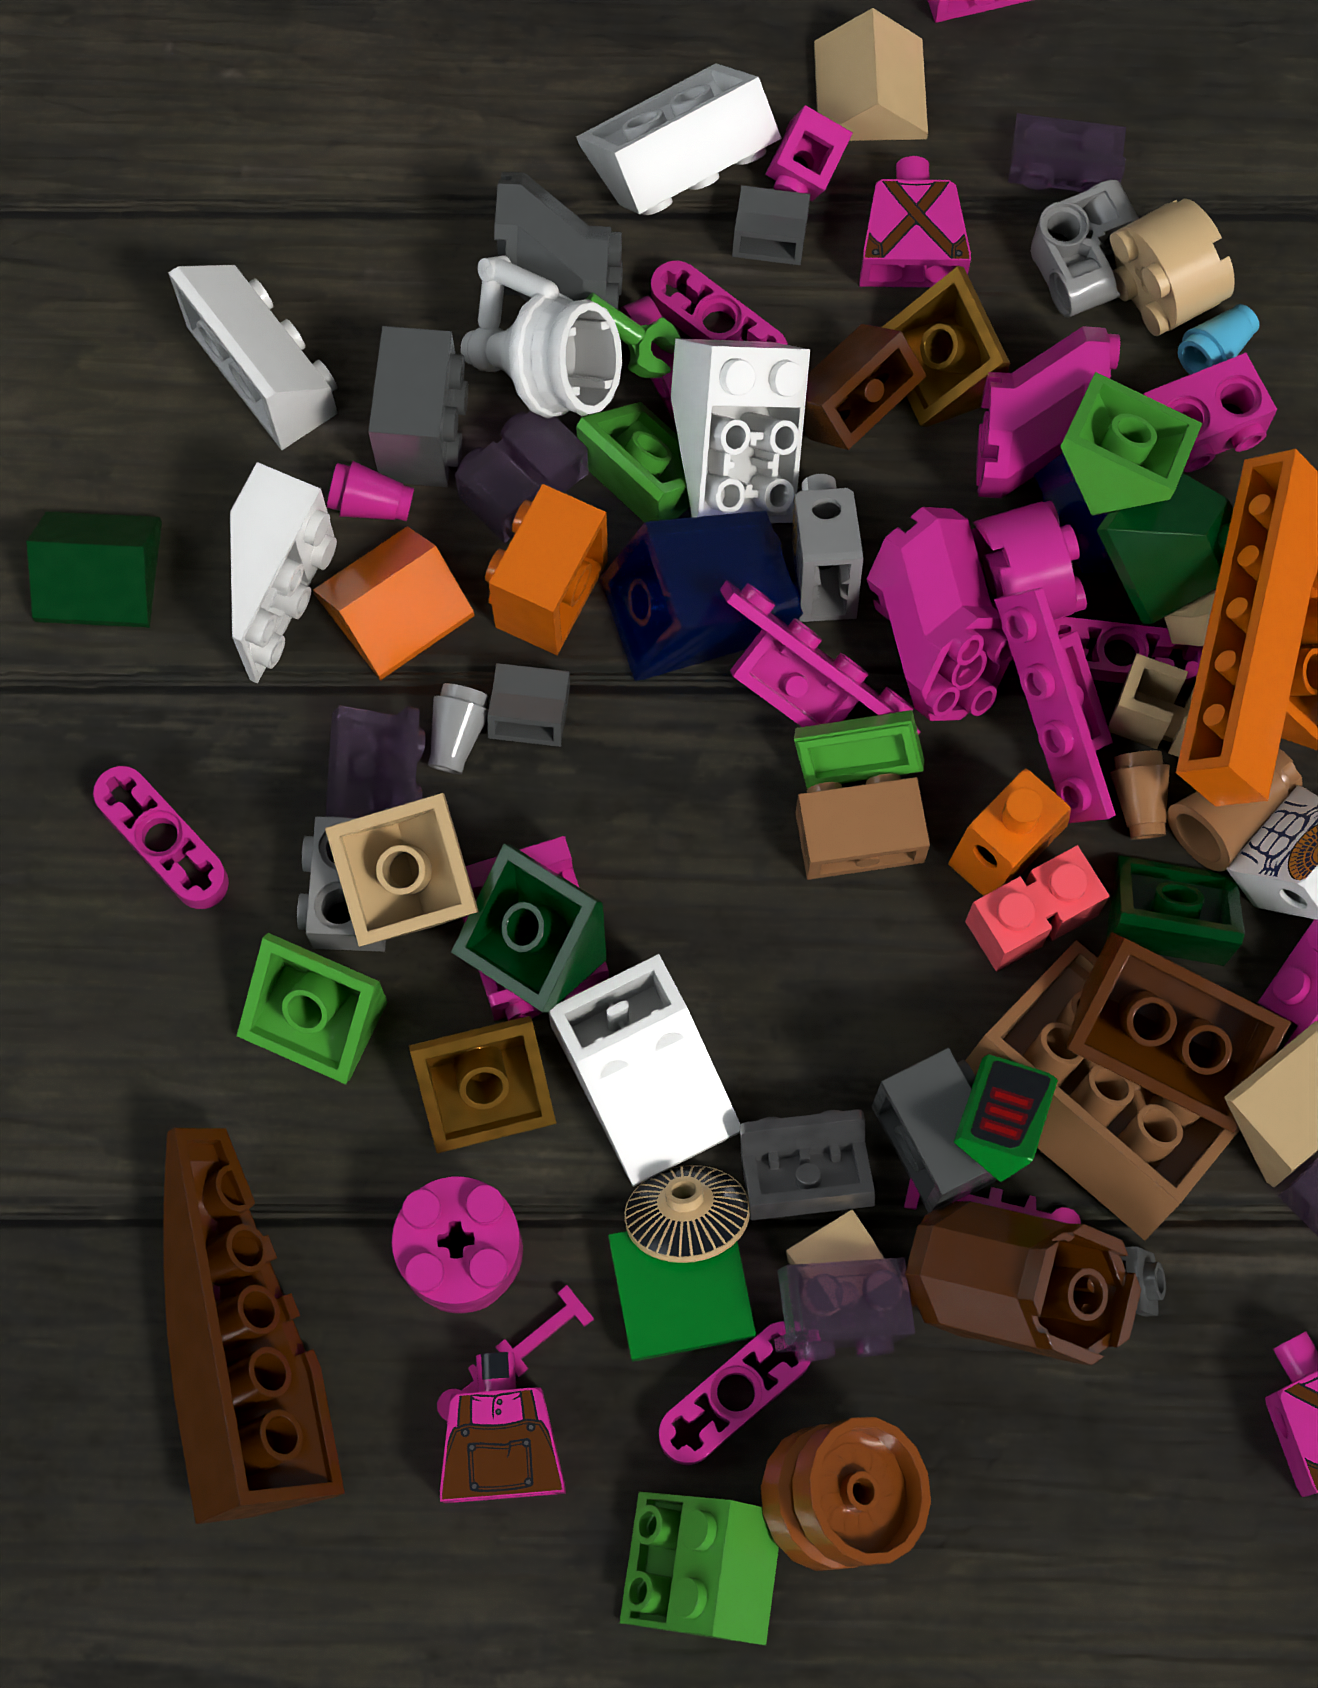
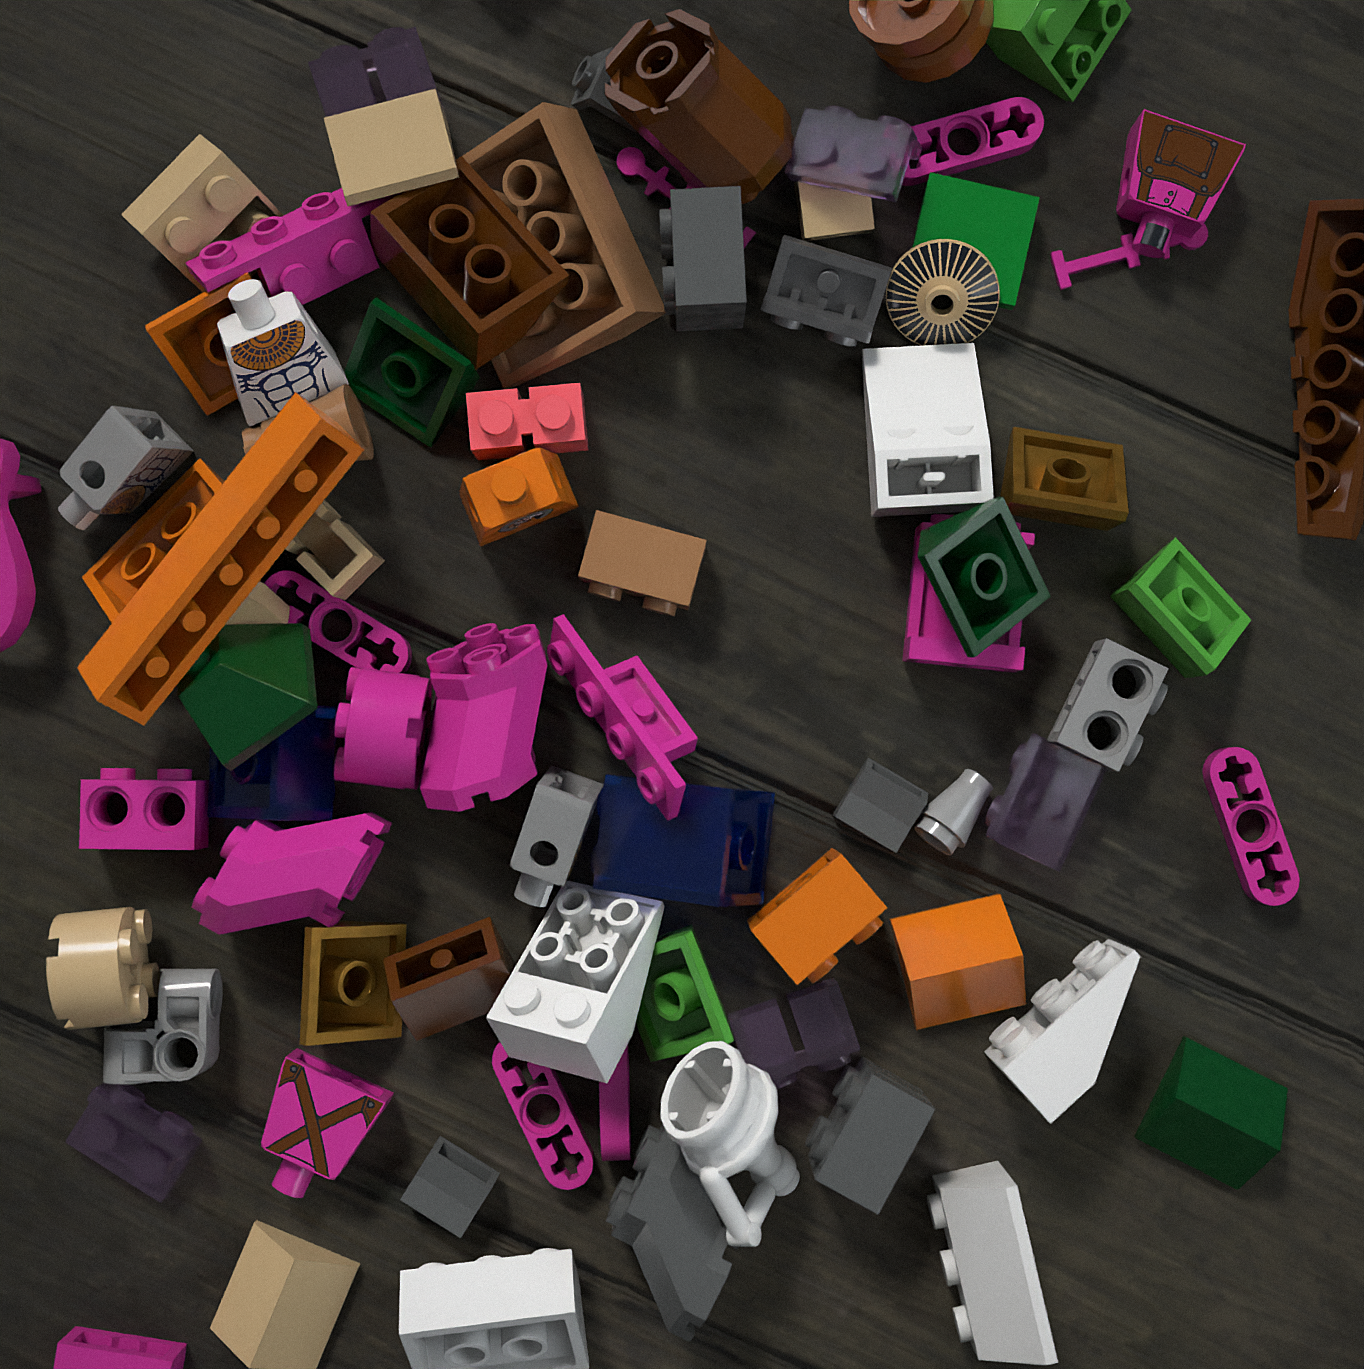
camera: 155 degrees left, 15 degrees up
tan slope [325,793,479,947] -> none
dark pink cone [327,461,414,522] -> none
dark pink brick [392,1177,523,1313] -> none
bright green bar [586,292,681,378] -> none
dark pink brick [765,105,853,202] -> none
bright green tile [794,710,924,789] -> none
slope [954,1054,1058,1182] -> none
dark pink bracket [994,587,1116,823] -> none
bright green slope [1060,372,1202,516] -> none
medium nougat cone [1110,750,1170,840] -> none
medium azure cone [1178,304,1259,375] -> none

